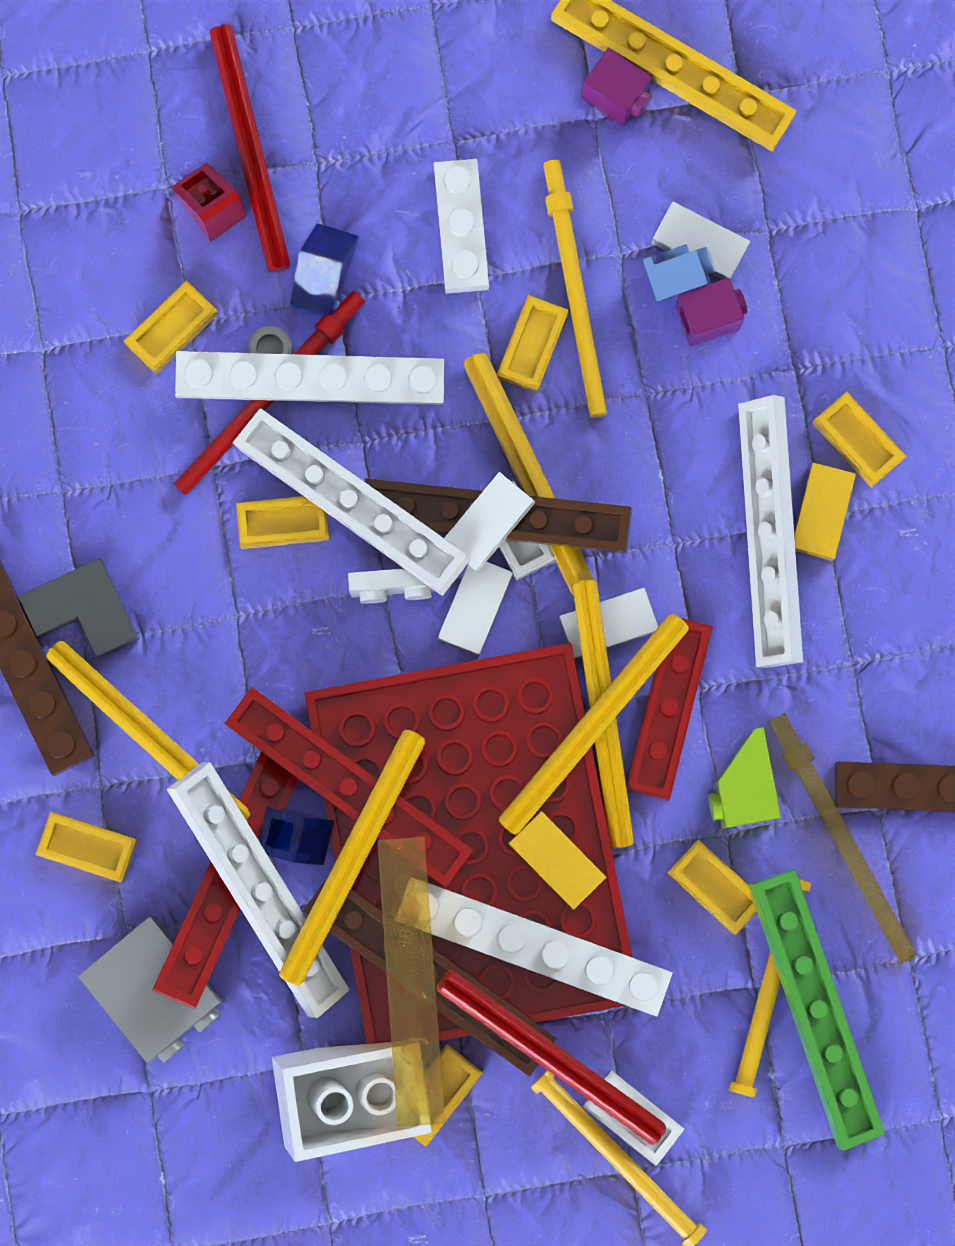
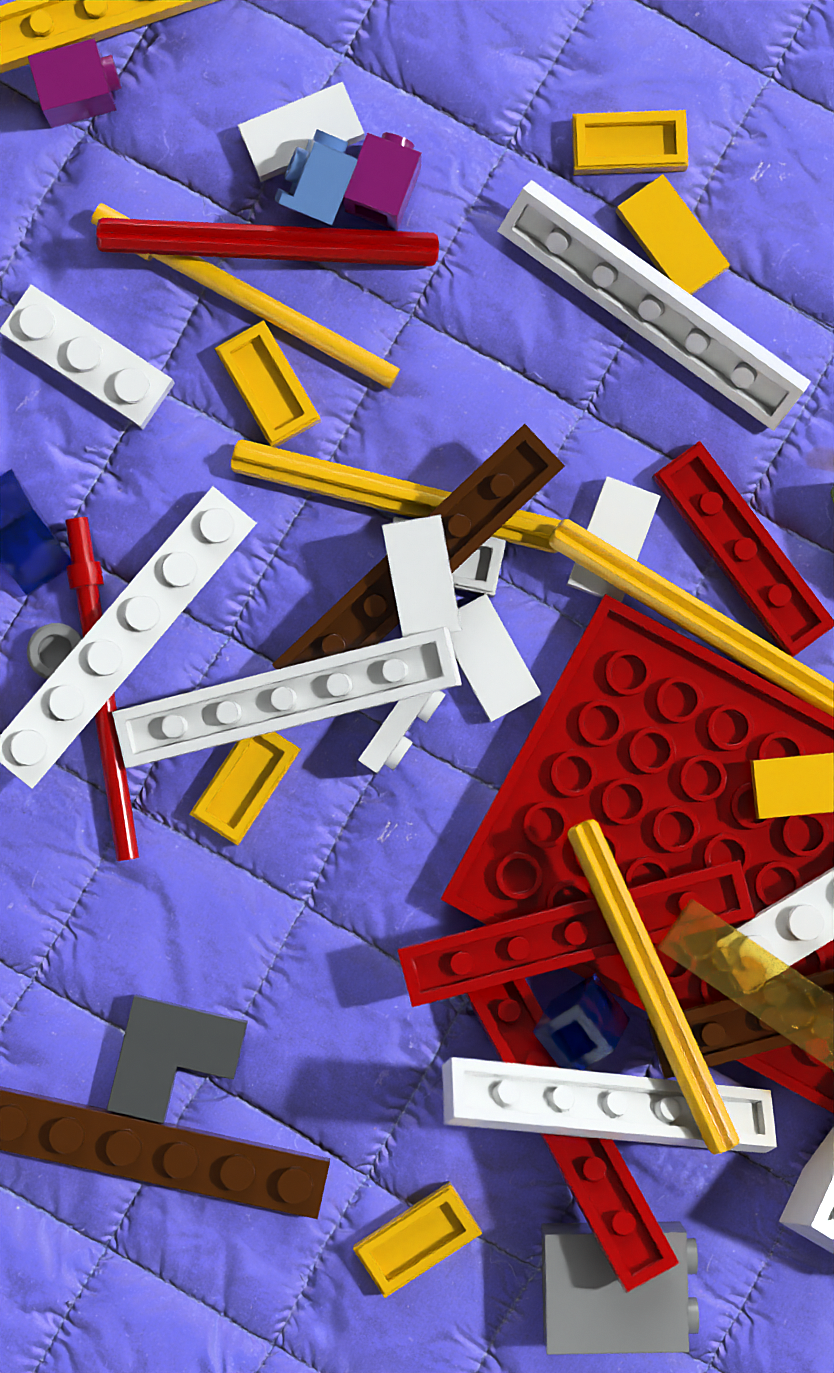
camera: 55 degrees left, 5 degrees up
yellow axle [46,641,250,821] -> none
yellow axle [499,613,689,835] -> none
none -> red axle [96,218,439,266]

